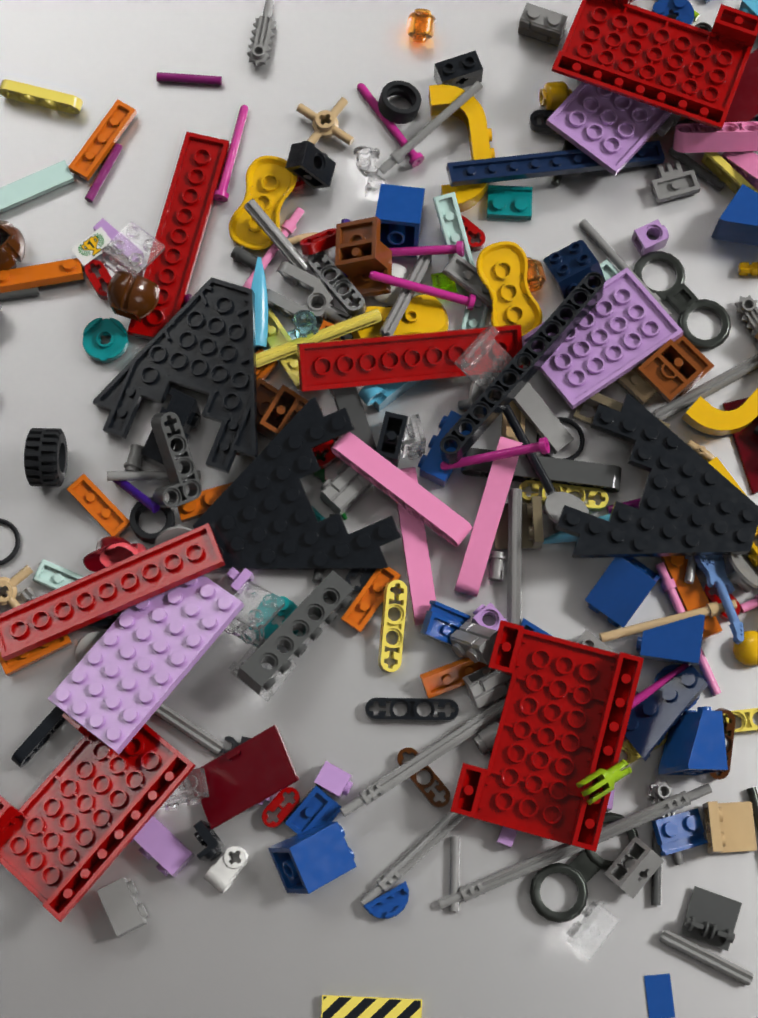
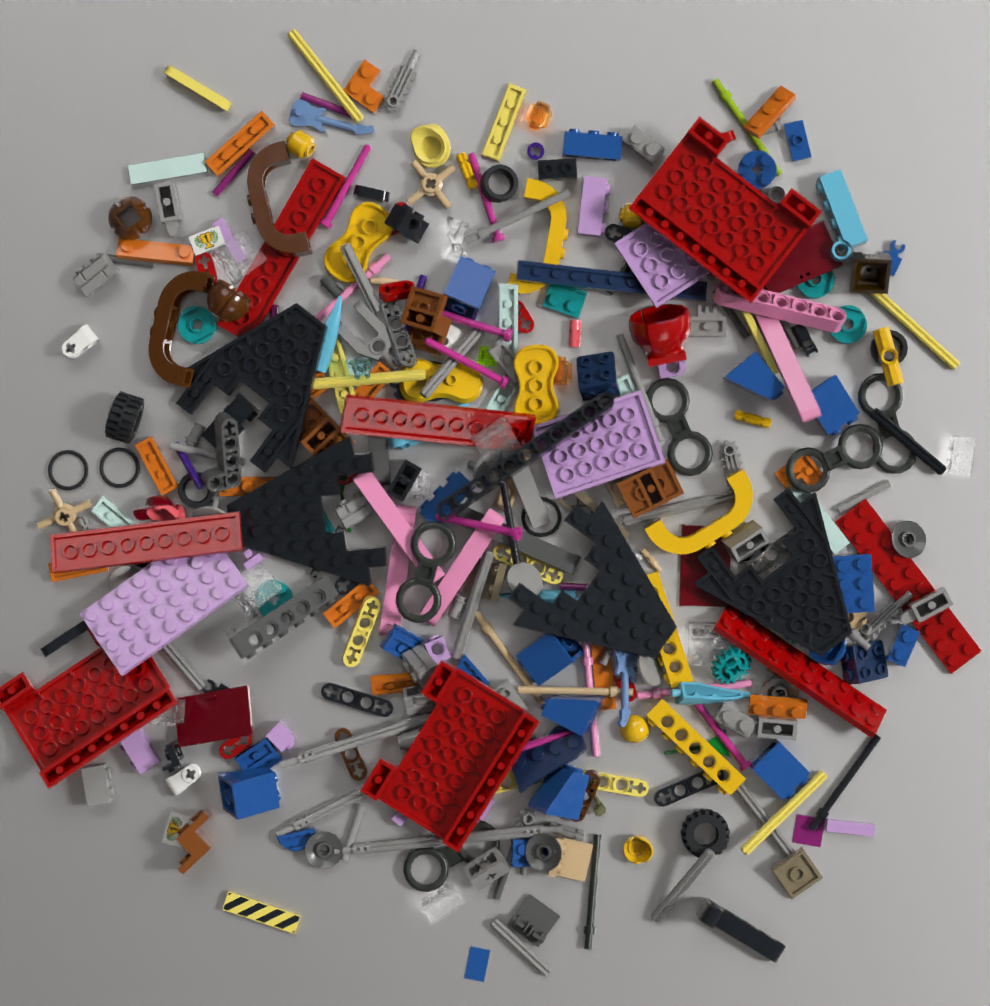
camera: 20 degrees right, 15 degrees up
lime arm [576,759,632,805] -> none
none -> black tyre [99,447,140,488]
none -> reddish brown arch [149,271,215,388]
none -> light grey hinge [154,181,182,237]
none -> white sticker [162,811,190,848]
none -> dark orange bracket [176,809,214,875]
none -> reddish brown arch [247,141,313,257]
none -> yellow head [286,130,316,158]
none -> light yellow axle [287,29,364,123]
none -> medium blue piece [289,99,374,135]
none -> dark grey dish [305,831,343,869]
none -> orange plate [343,60,384,113]
none -> black beam [353,185,390,203]
none -> pearl dark grey bar [395,521,456,623]
none -> light yellow piece [410,124,451,168]
none -> yellow axle [456,152,478,190]
none -> tan bar [475,610,544,707]
none -> light yellow tile [481,83,527,162]
none -> dark grey dish [525,833,562,872]
none -> dark purple bush [527,142,544,160]
none -> light grey axle [548,821,585,841]
none -> blue brick [563,129,623,161]
none -> coral piece [569,320,581,348]
none -> lavender brick [577,176,610,237]
none -> olive hand [592,789,606,816]
none -> red plate [629,304,691,367]

